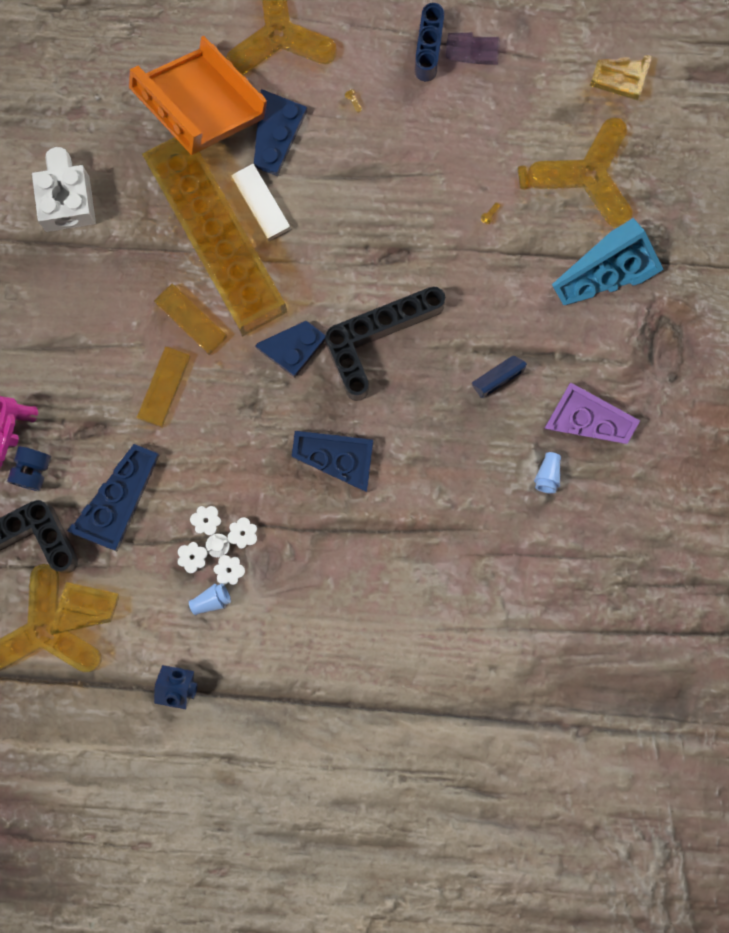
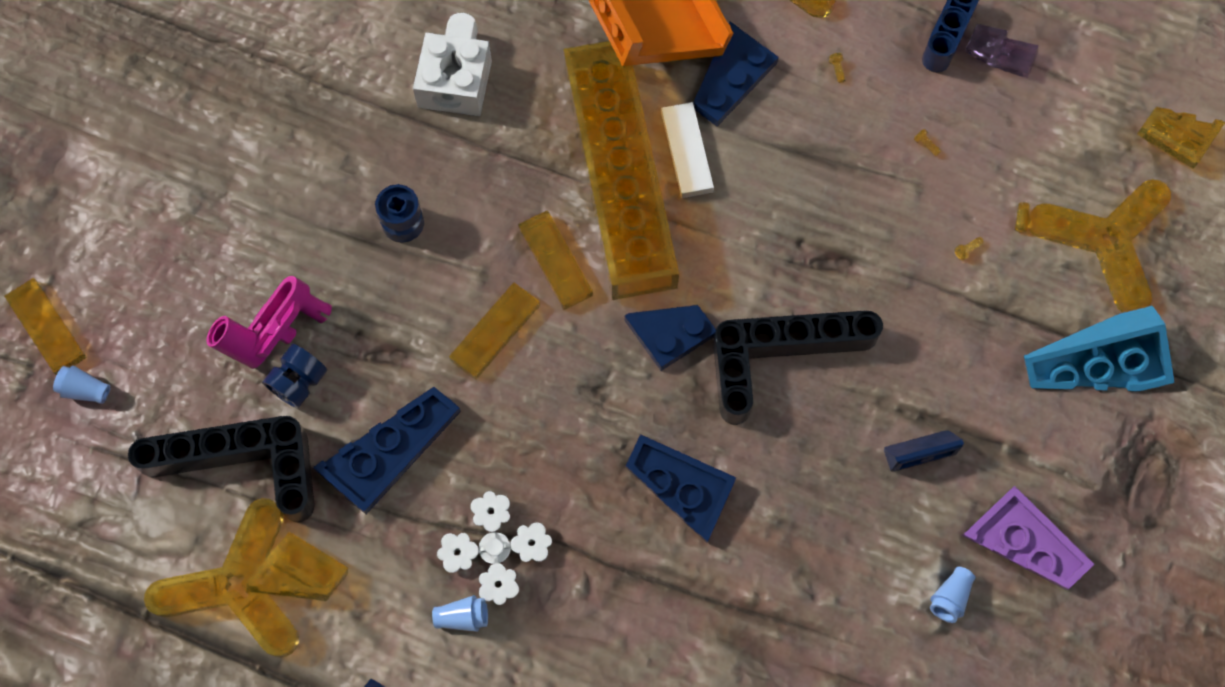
camera: 15 degrees right, 10 degrees down
none -> dark blue wheel [375,184,424,243]
none -> clear yellow piece [914,129,941,156]

